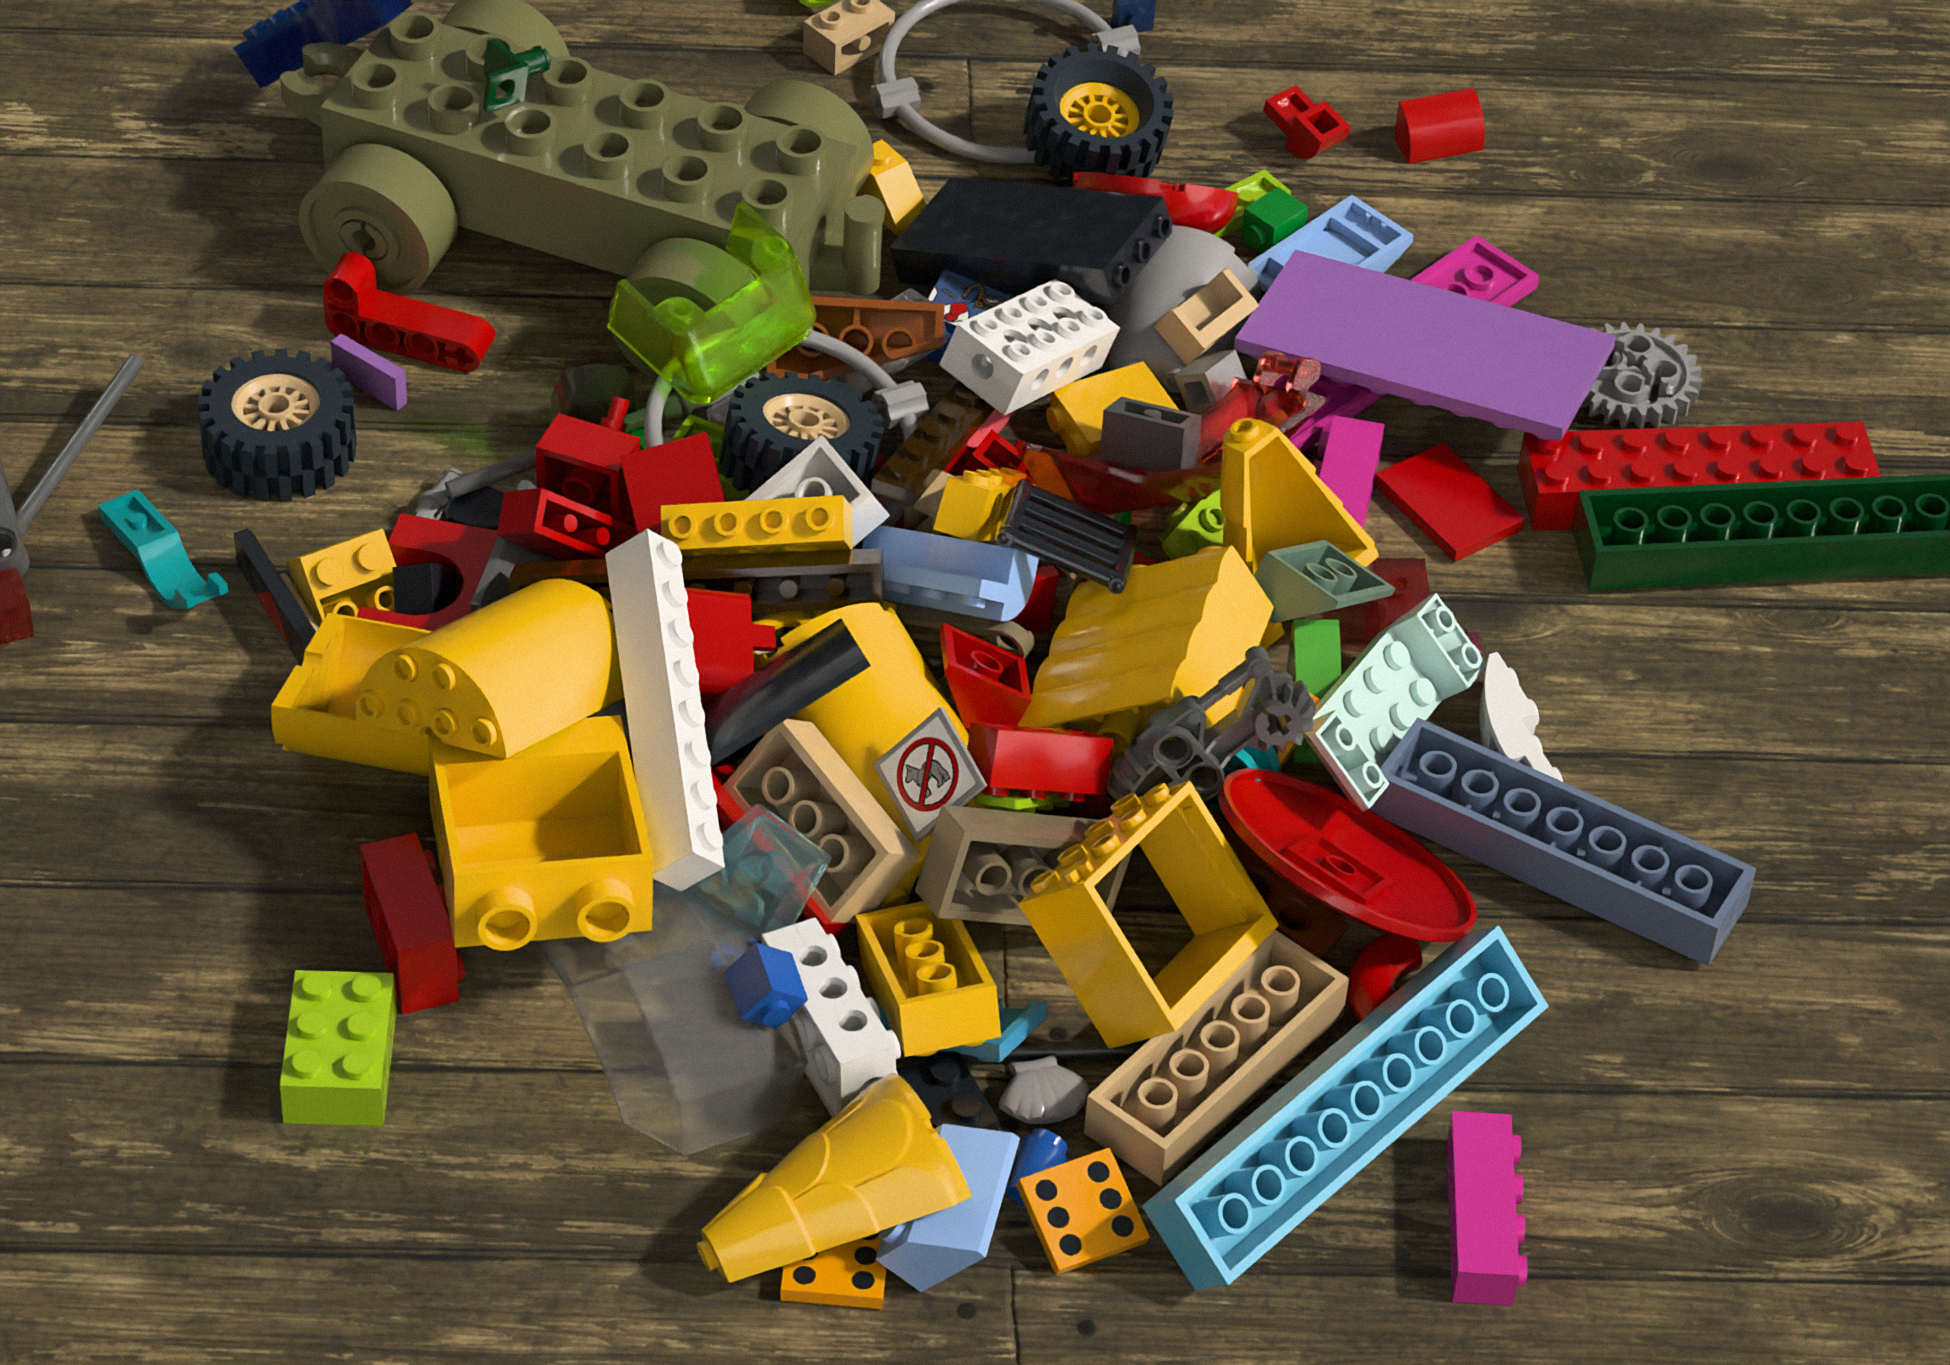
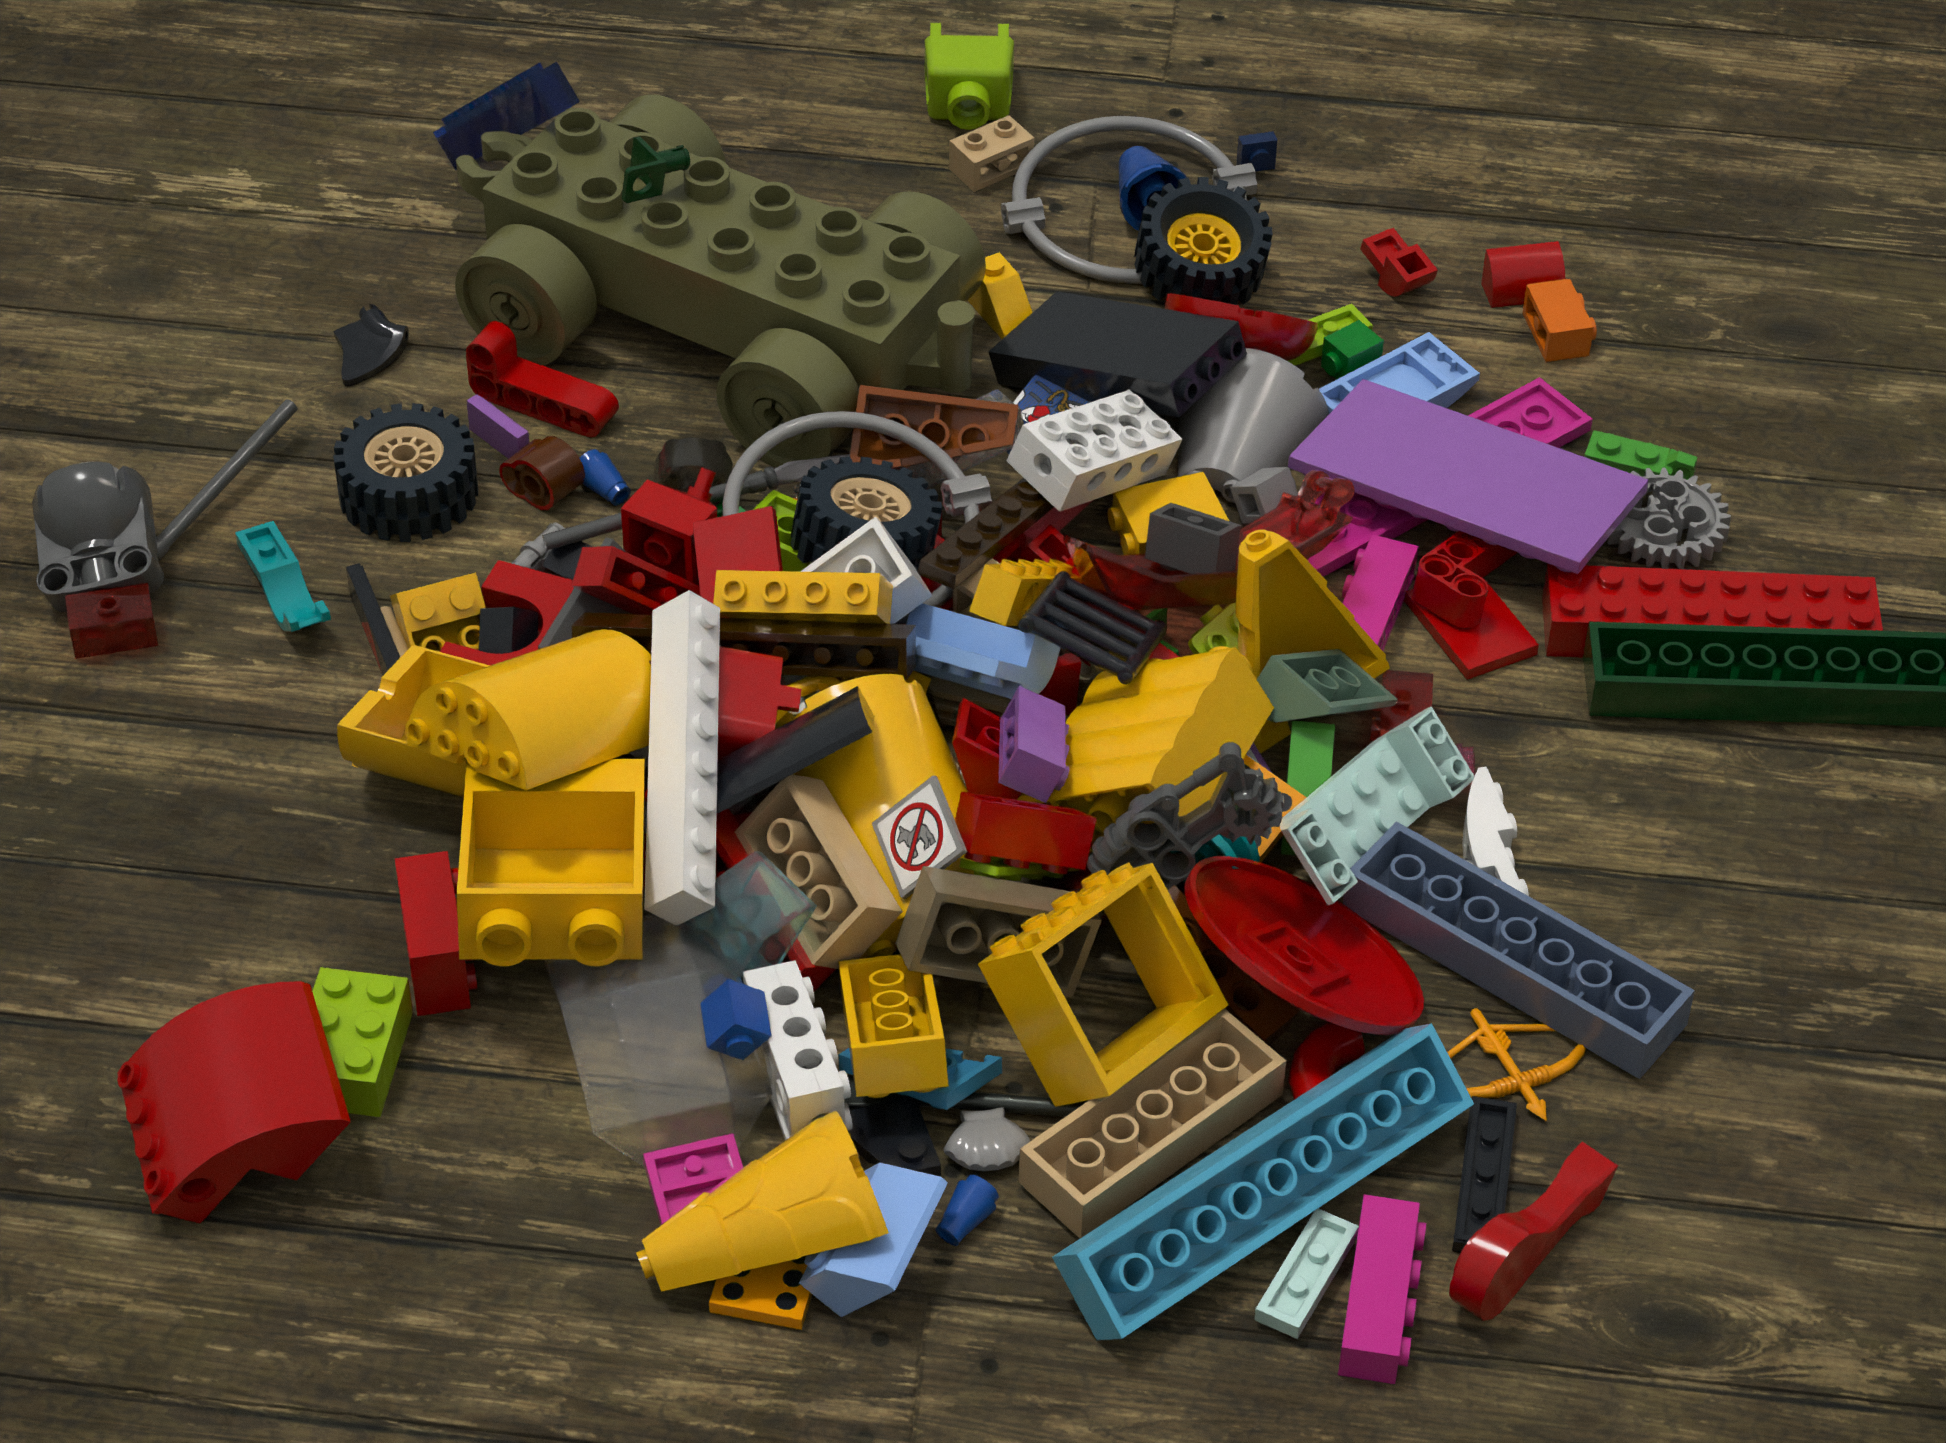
camera: 10 degrees right, 0 degrees up
clear neon green windscreen [607,201,817,404] -> none
light orange tile [1016,1147,1150,1275] -> none
tan panel [1154,268,1260,366] -> none
none -> red slope [117,981,351,1223]
none -> black arm [333,304,409,386]
none -> reddish brown piece [499,436,585,510]
none -> blue cone [580,449,631,506]
none -> dark pink wing [643,1133,743,1225]
none -> medium lavender brick [998,686,1069,803]
none -> blue cone [1119,146,1187,231]
none -> light aqua plate [1254,1208,1359,1339]
none -> red beam [1412,531,1517,628]
none -> light orange piece [1447,1008,1586,1121]
none -> red animal [1449,1141,1618,1321]
none -> black tile [1452,1096,1517,1253]
none -> orange brick [1522,279,1597,362]
none -> bright green hinge [1584,430,1697,480]

